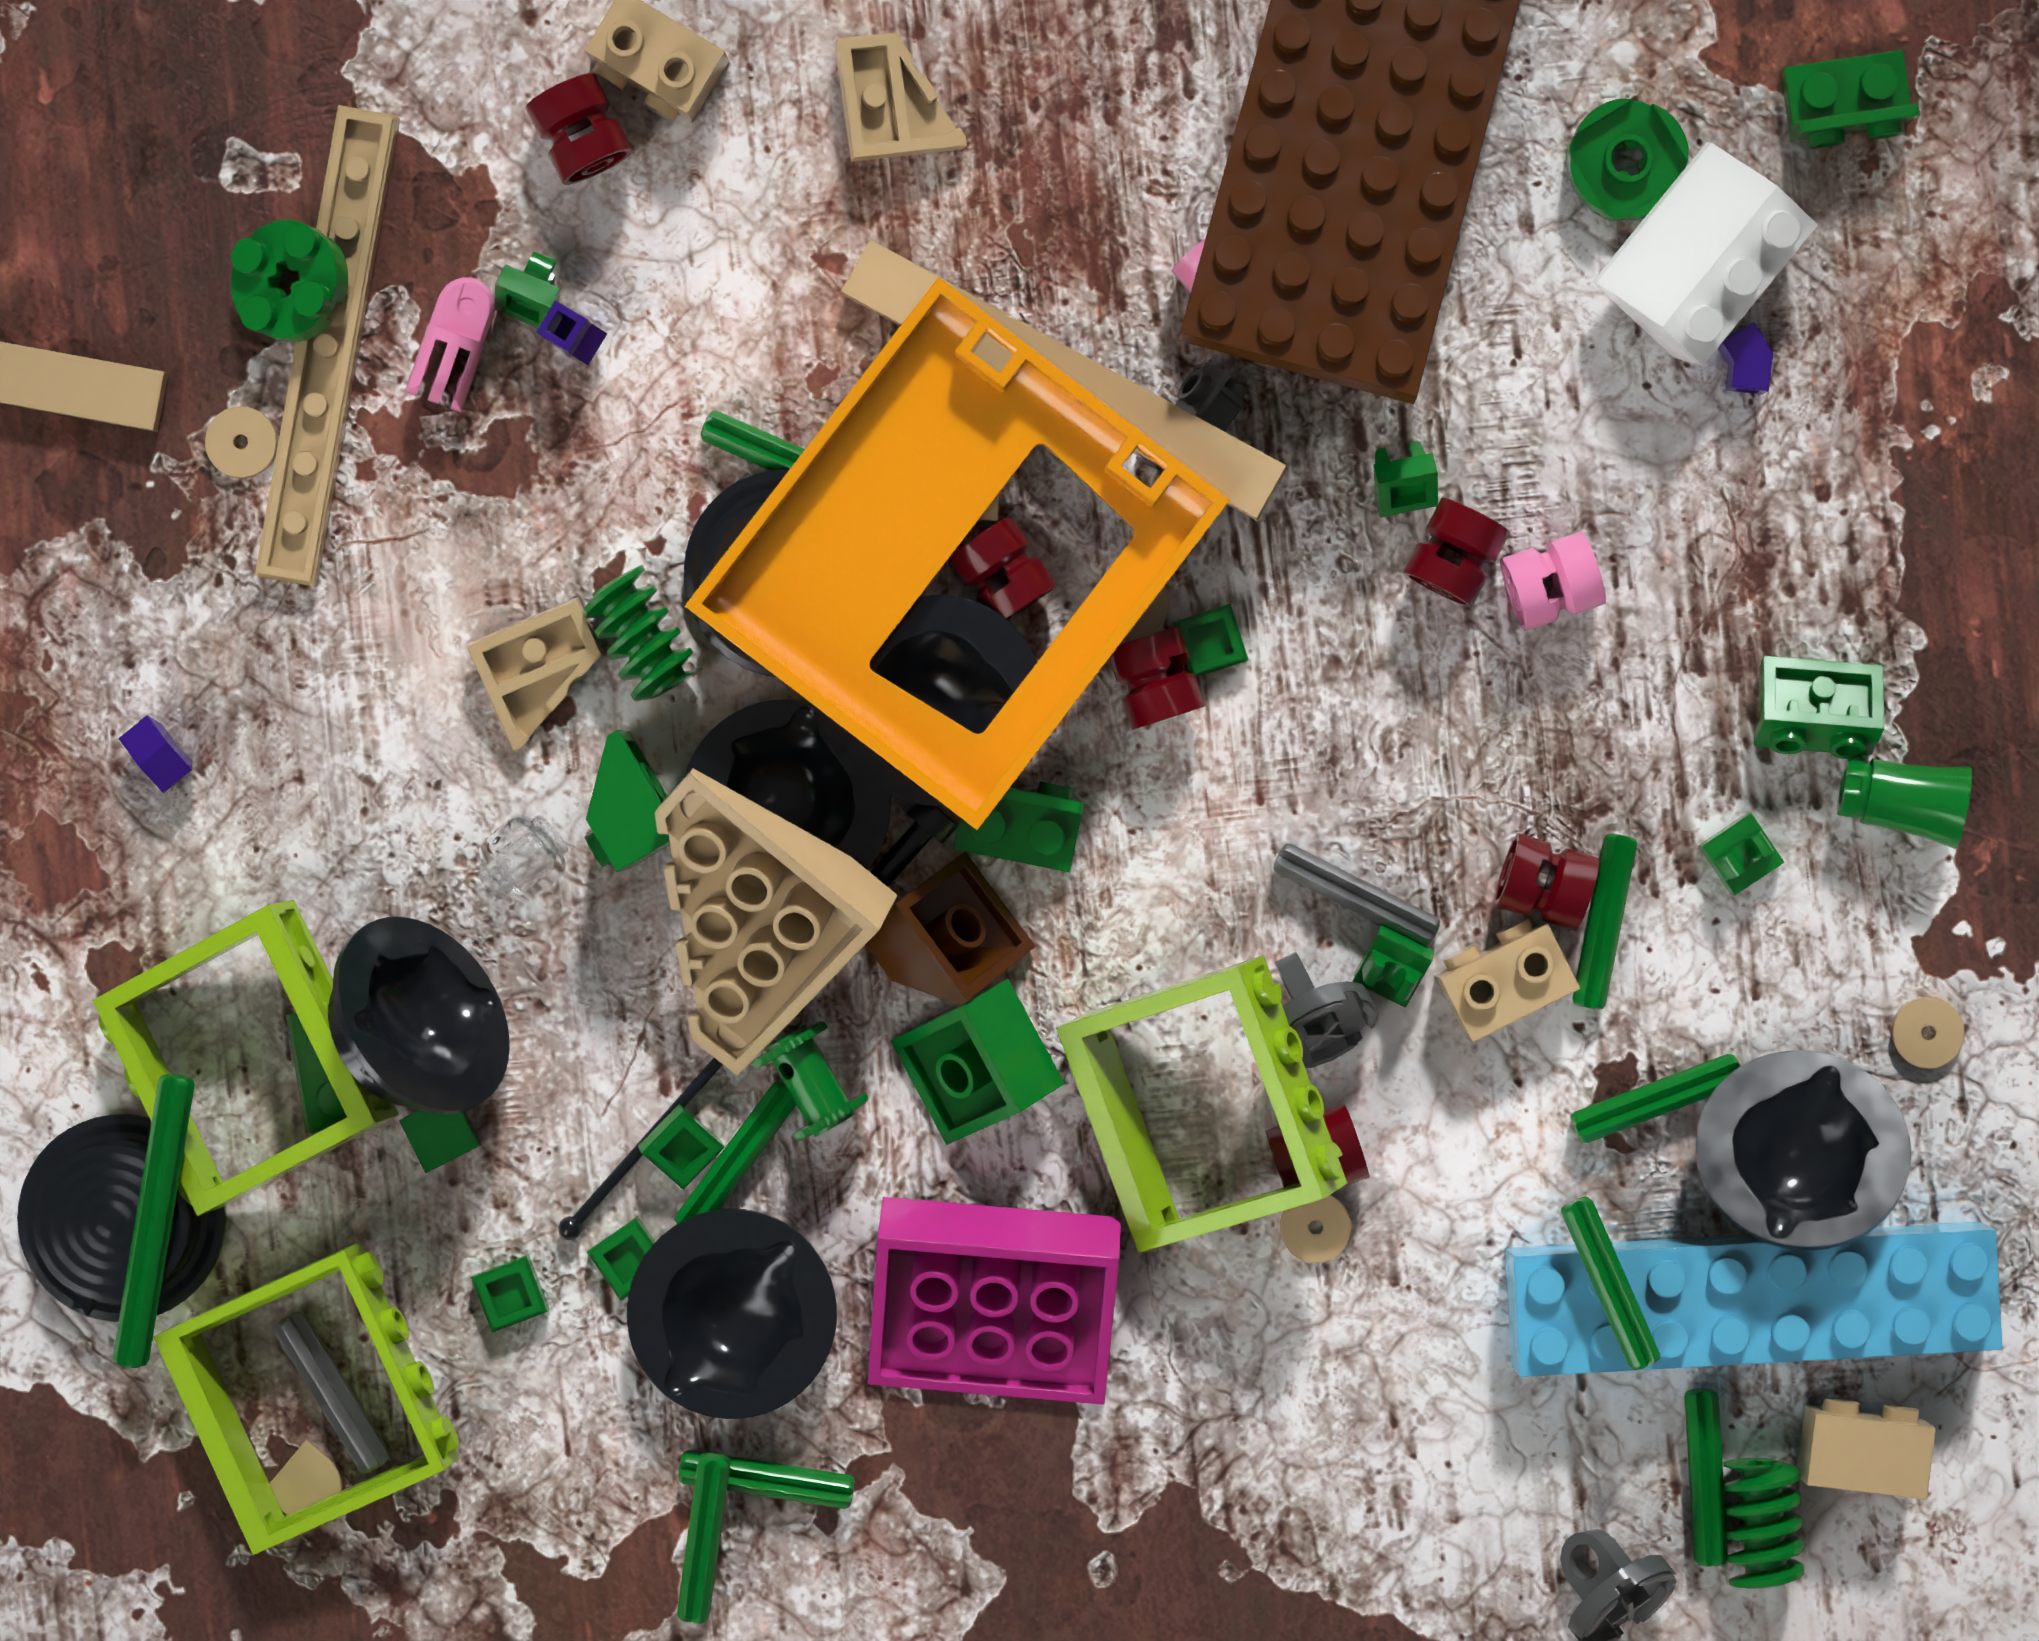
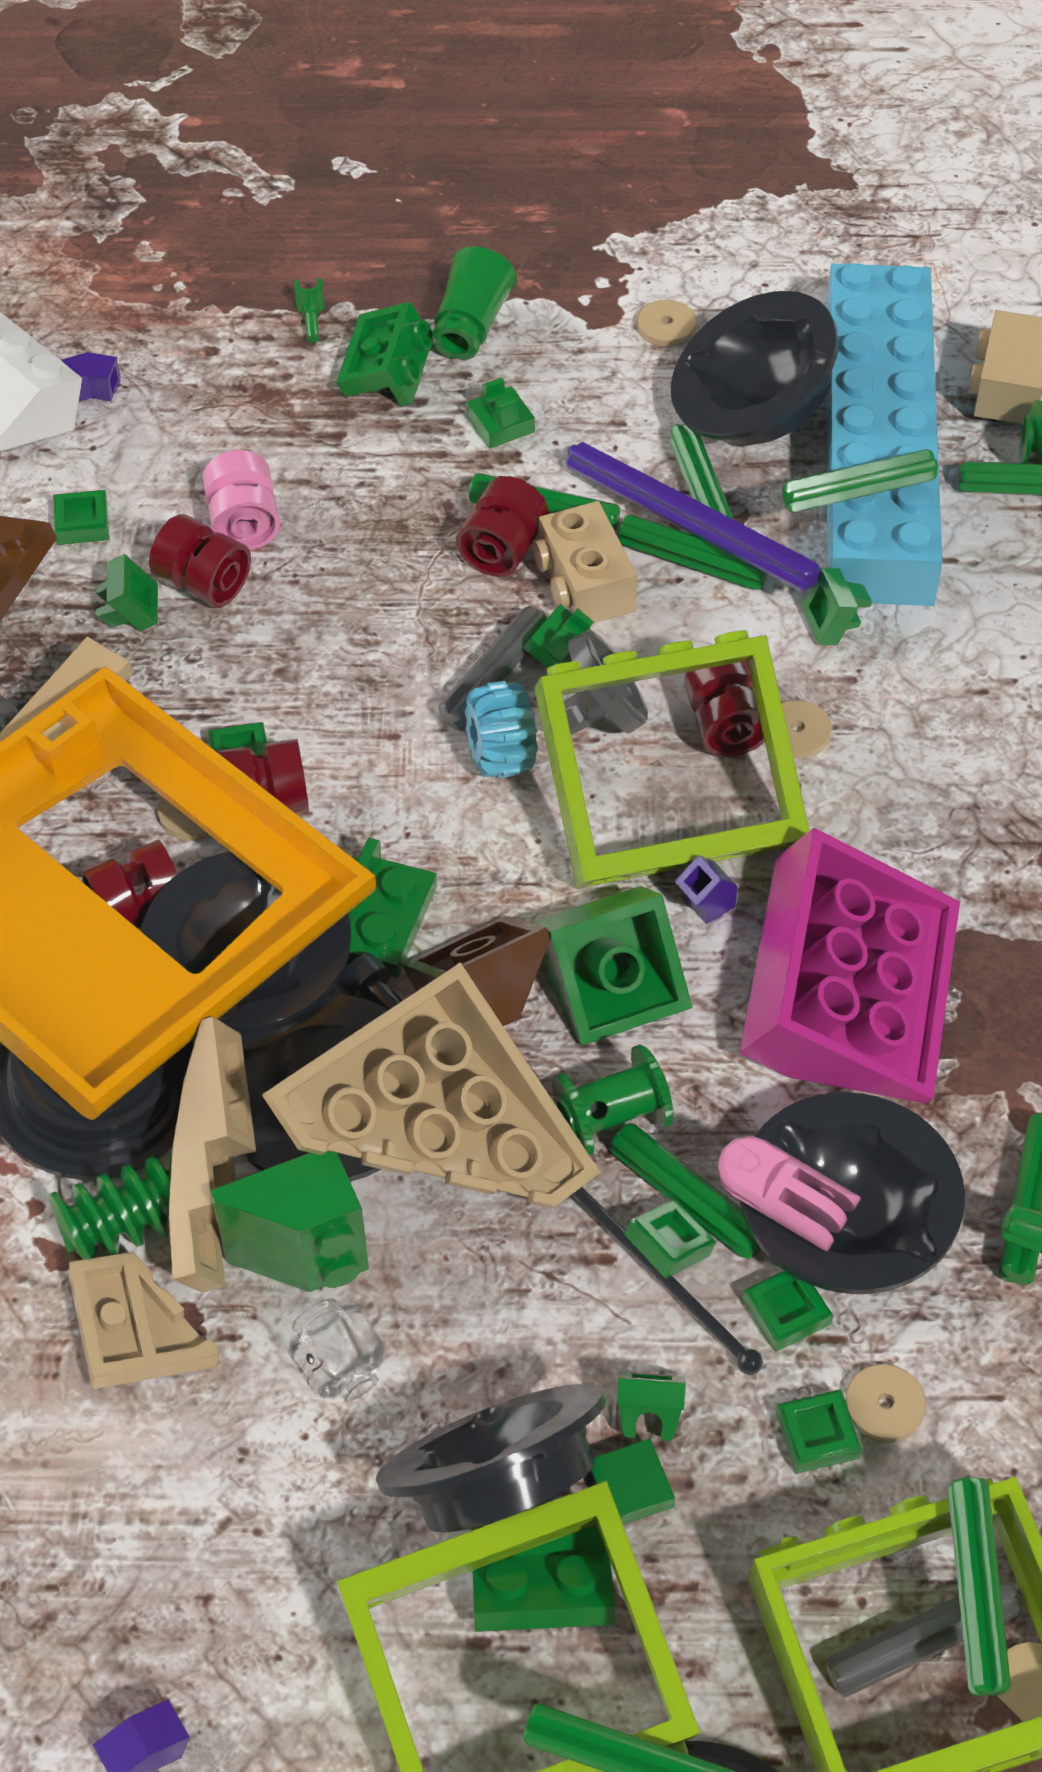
camera: 85 degrees left, 35 degrees down
none -> green tile [53,490,110,545]
none -> tan slope [169,1016,256,1293]
none -> green hand [294,278,325,343]
none -> medium azure gear [465,681,539,778]
none -> dark purple axle [565,442,821,592]
none -> green tile [617,1371,686,1441]
none -> green axle [618,514,768,590]
none -> dark purple piece [675,855,738,924]
none -> bright pink arm [718,1136,861,1252]
none -> green tile [801,568,872,645]
none -> tan wheel [845,1364,926,1443]
none -> green axle [948,1477,1011,1696]

